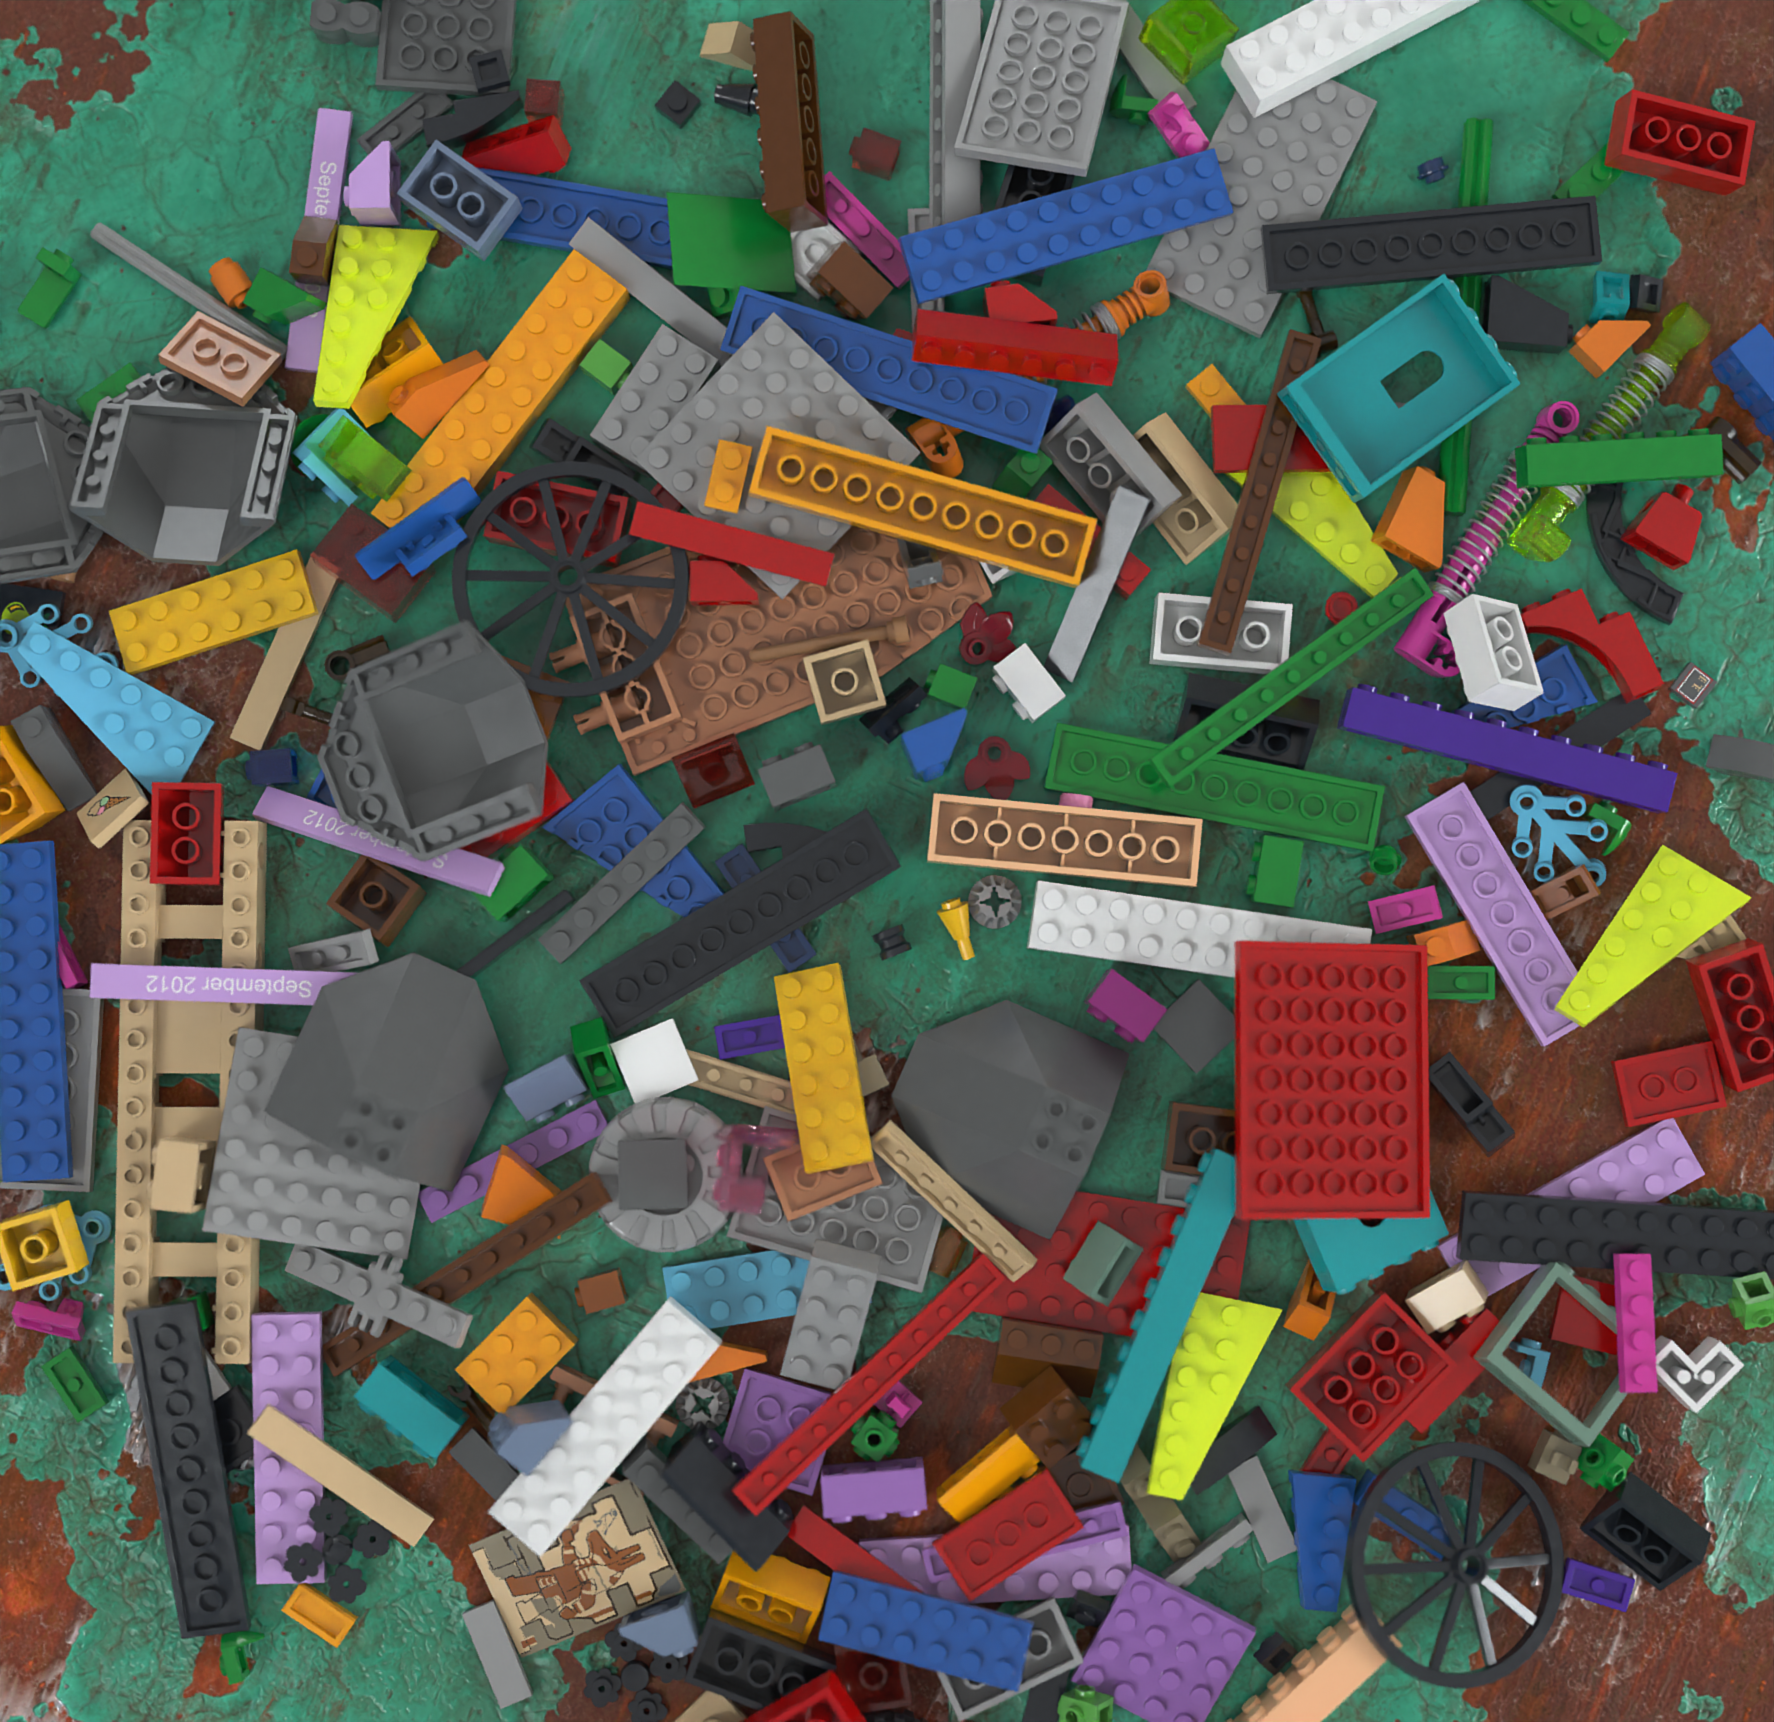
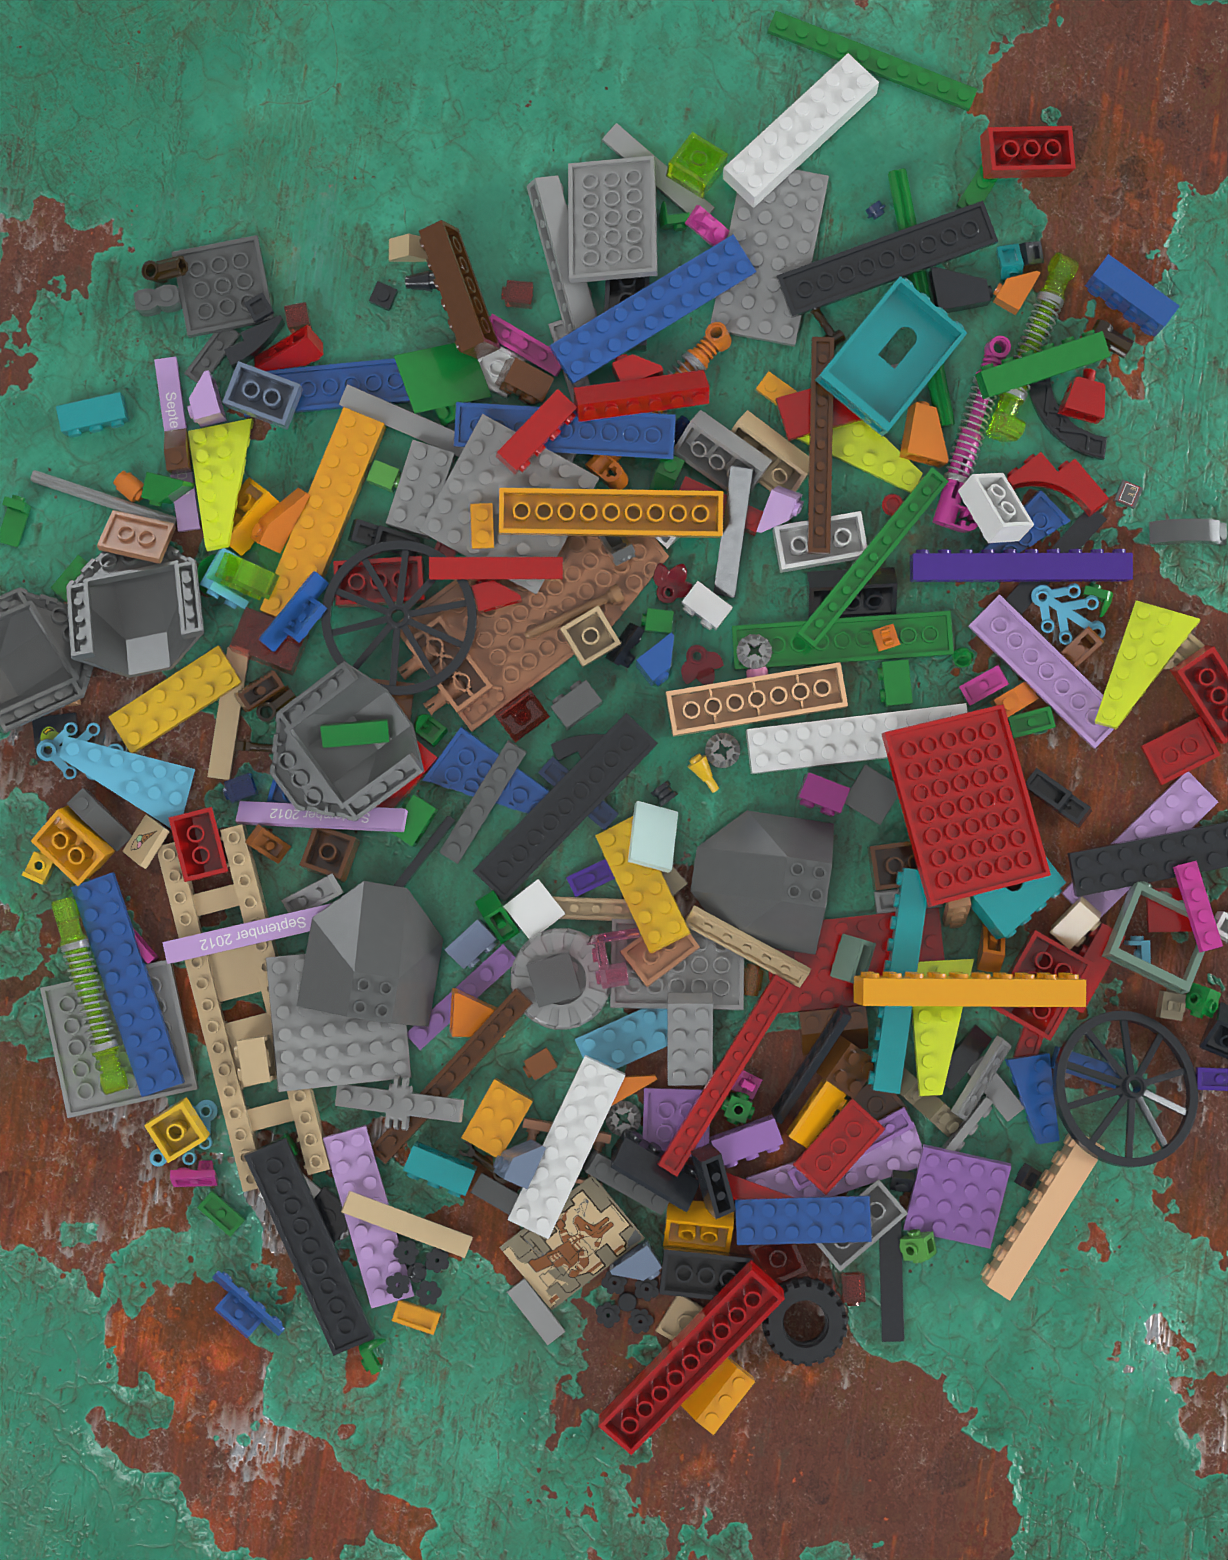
camera: 15 degrees left, 0 degrees up
none -> teal brick [56,392,130,438]
none -> blue bracket [212,1271,285,1338]
none -> reddish brown brick [234,670,285,712]
none -> dark orange slope [245,824,291,864]
none -> green tile [320,719,390,748]
none -> green plate [414,714,448,747]
none -> red brick [496,389,577,475]
none -> light aqua tile [628,801,678,873]
none -> black brick [690,1143,736,1219]
none -> light grey gear [737,634,772,669]
none -> lavender slope [756,485,804,533]
none -> black tile [771,1005,852,1124]
none -> light orange brick [854,971,1086,1007]
none -> orange tile [872,624,900,652]
none -> medium nougat plate [942,897,971,929]
none -> light grey tile [951,1036,1012,1121]

